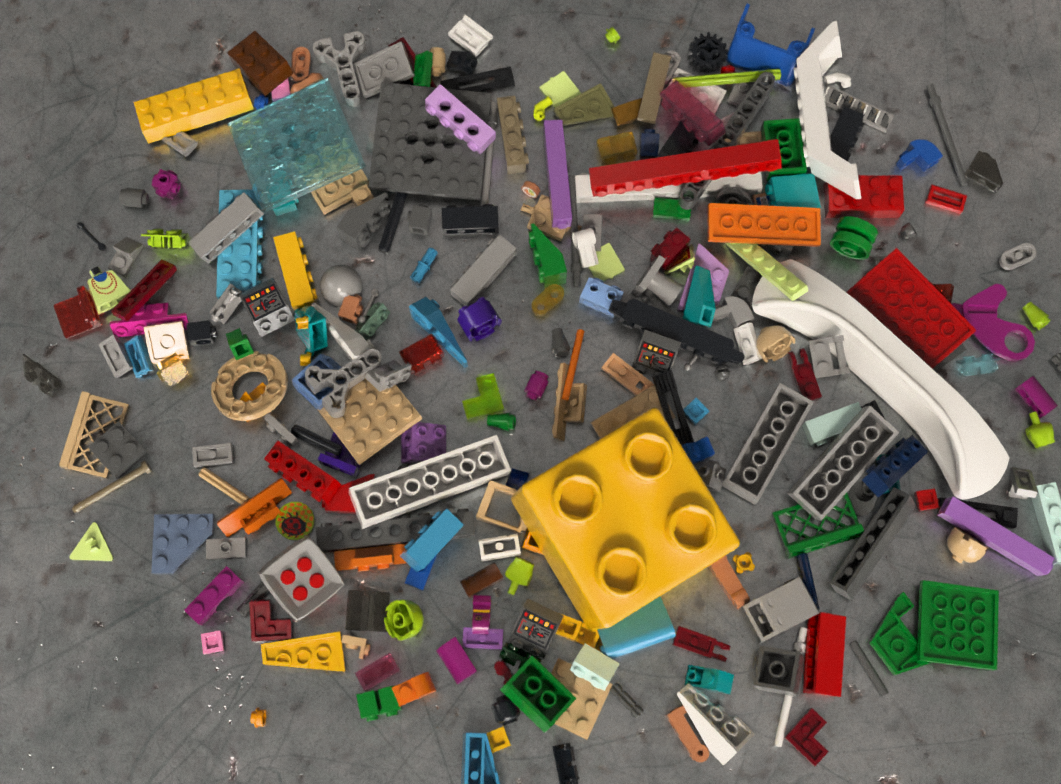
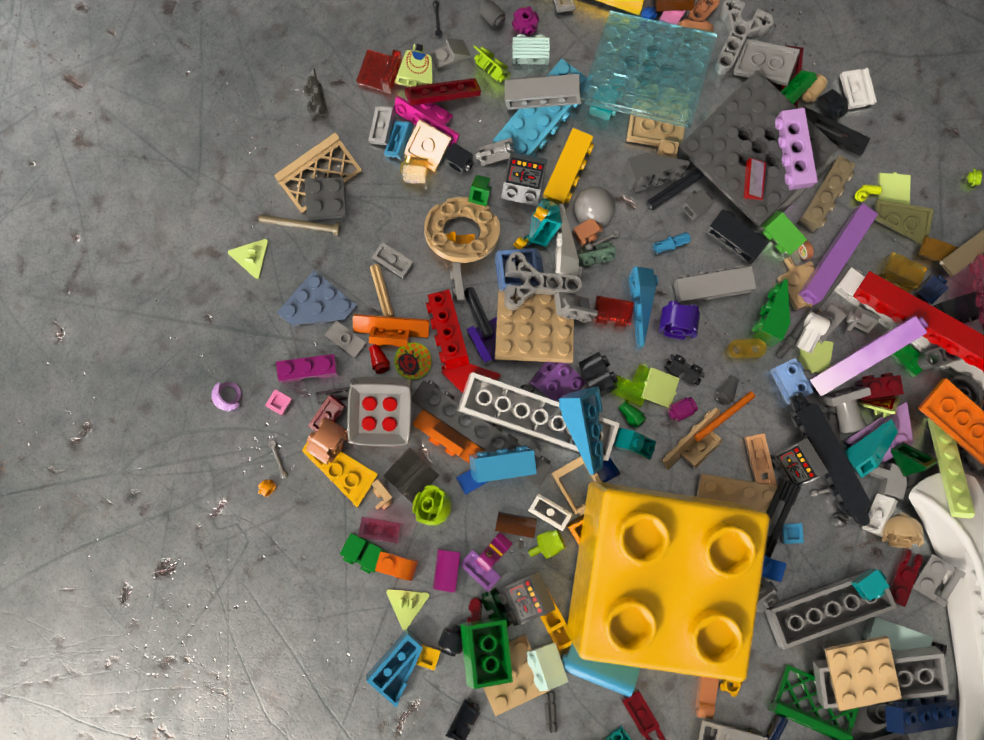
camera: 40 degrees right, 5 degrees up
none -> lavender piece [211,382,241,411]
none -> light grey hinge [268,440,287,478]
none -> nougat brick [306,417,348,465]
none -> red cone [369,344,390,374]
none -> yellowish green piece [386,589,430,630]
none -> light aqua brick [512,34,550,65]
none -> dark azure wedge [559,386,603,475]
none -> black brick [579,352,618,397]
none -> teal slope [613,428,656,460]
none -> yellowish green piece [641,368,680,408]
none -> black hinge [664,354,705,386]
none -> slope [743,158,766,200]
none -> bright green brick [761,210,807,255]
none -> brick [810,314,928,396]
none -> tan plate [824,636,902,711]
none -> light grey bracket [846,306,880,333]
none -> teal brick [851,569,890,601]
none -> dark green slope [891,442,938,477]

